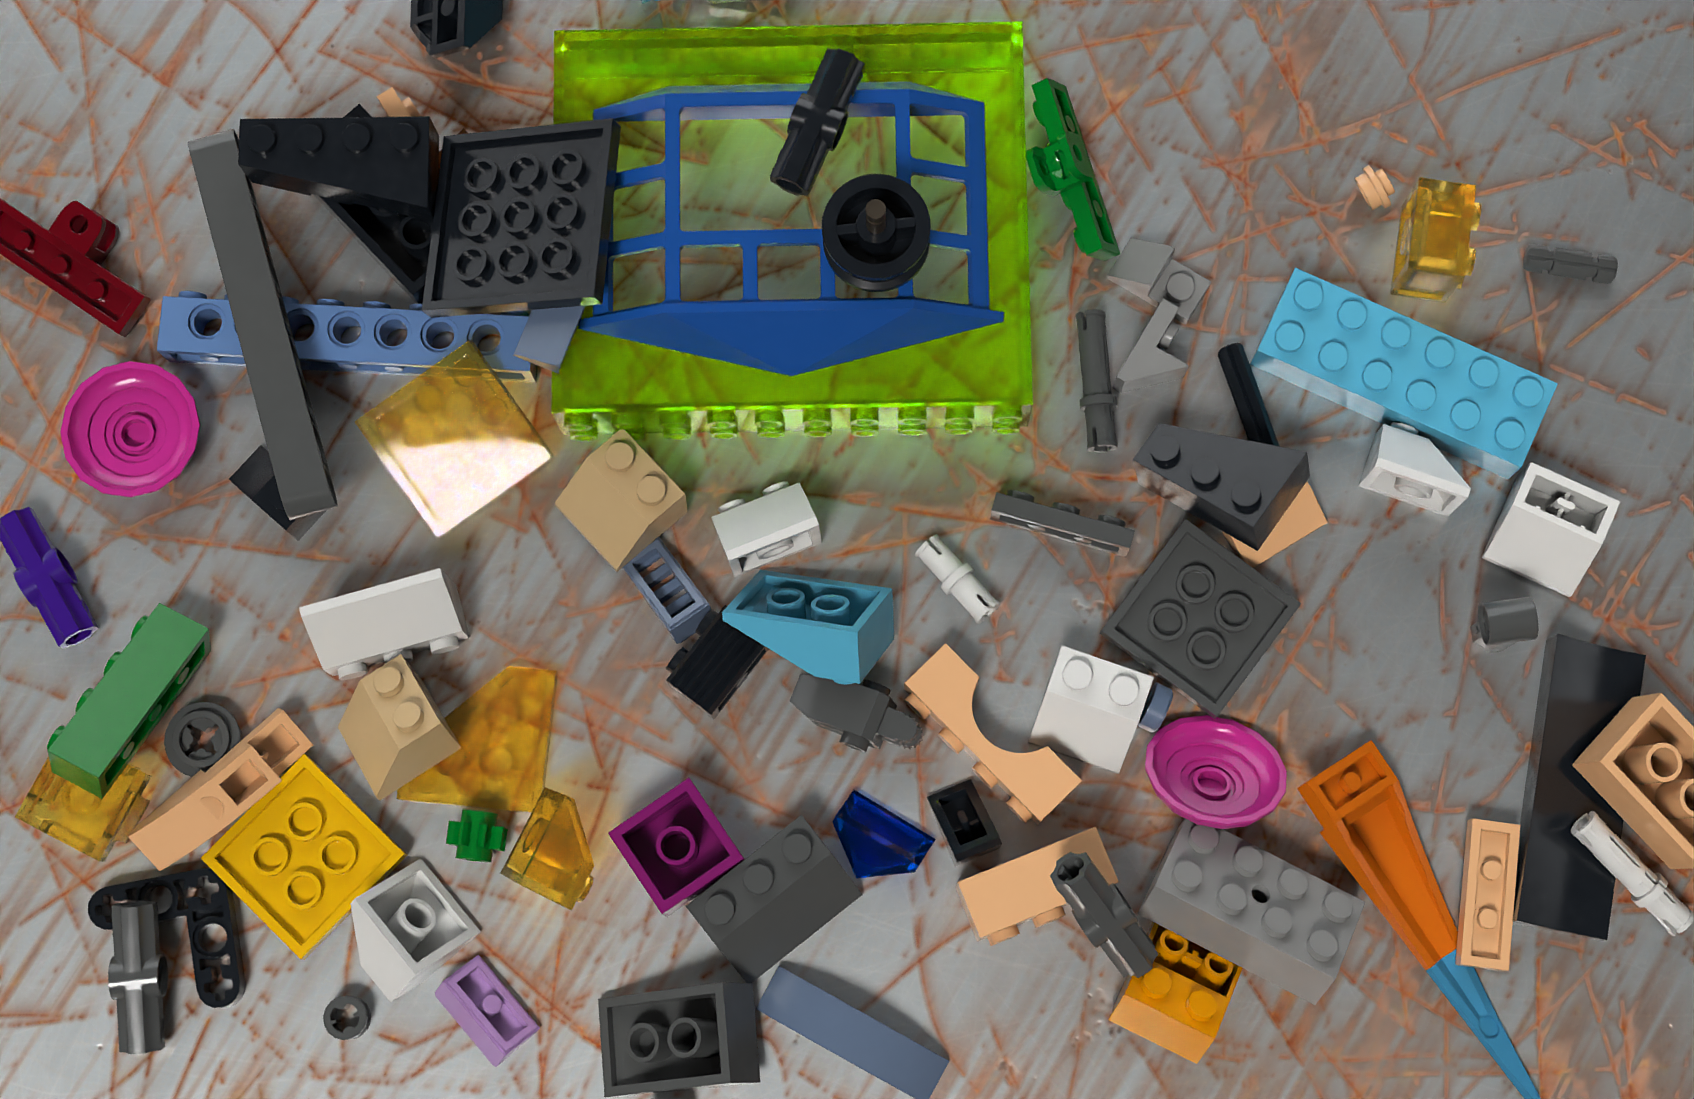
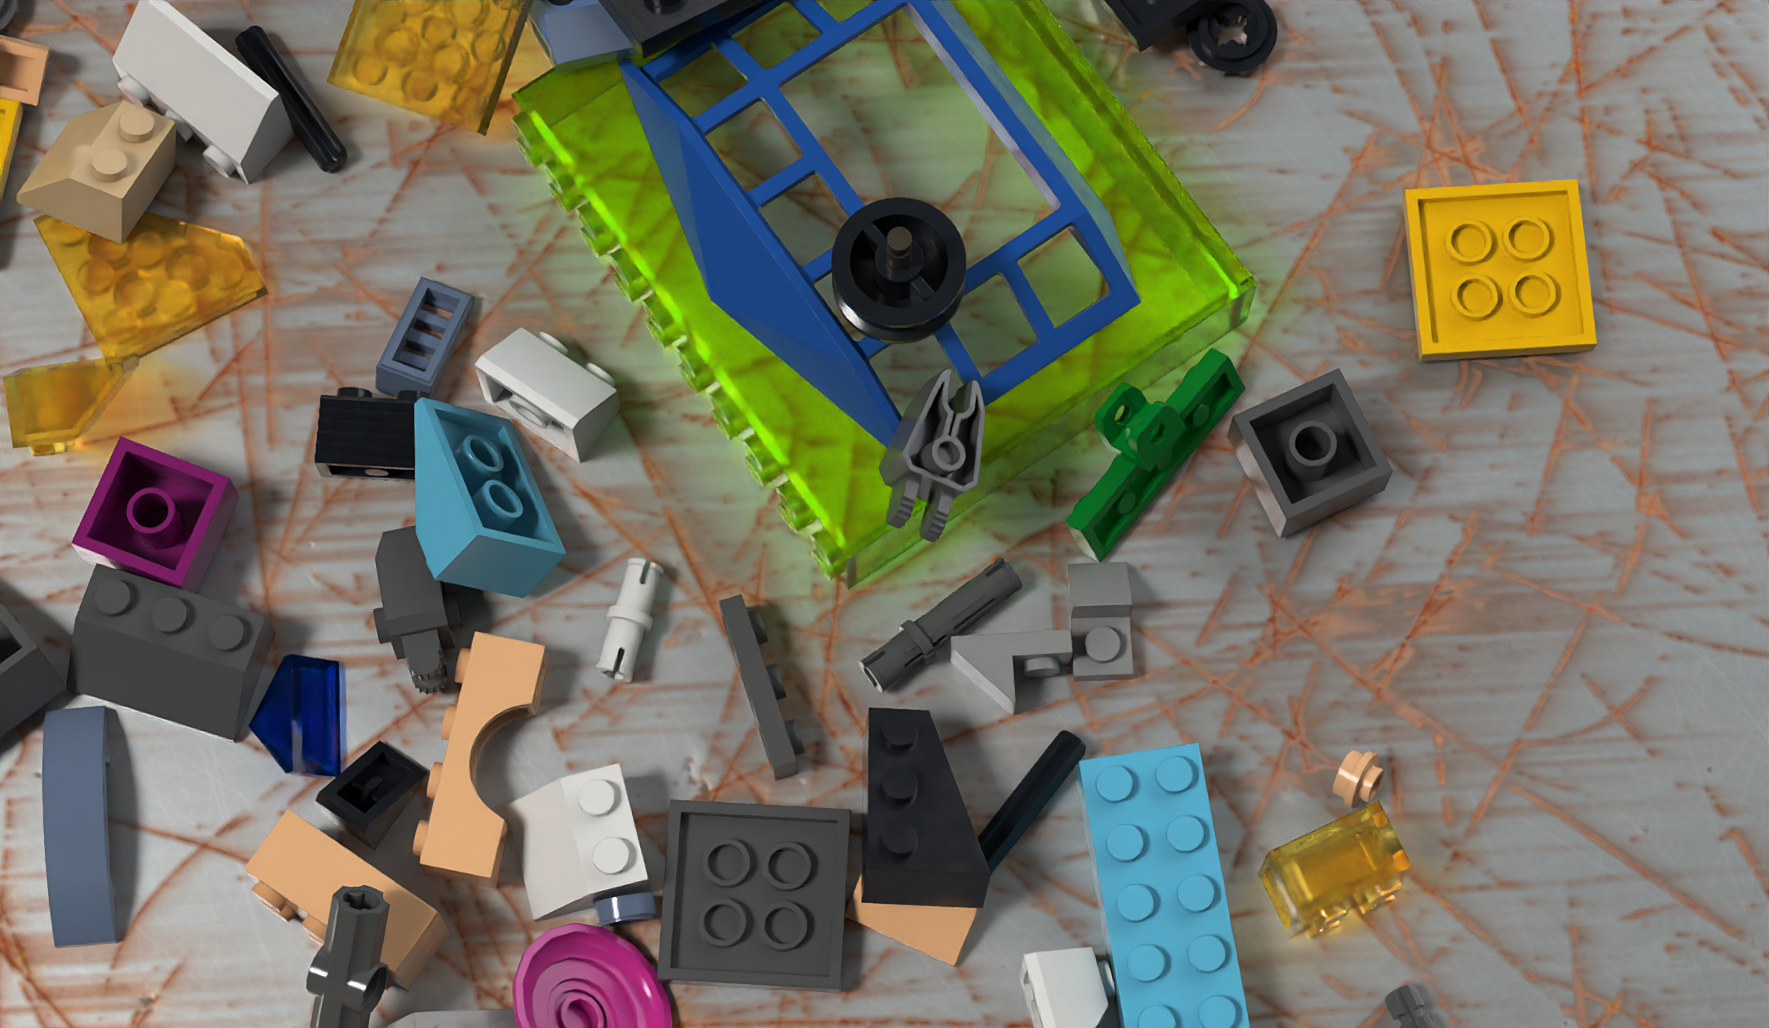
camera: 50 degrees right, 5 degrees down
green gear [446,810,508,863] -> none
tan slope [555,428,688,572] -> none
black piece [770,48,865,197] -> none
none -> black axle [235,25,348,172]
none -> dark grey hinge [878,368,985,542]
none -> dark grey brick [1227,368,1393,539]

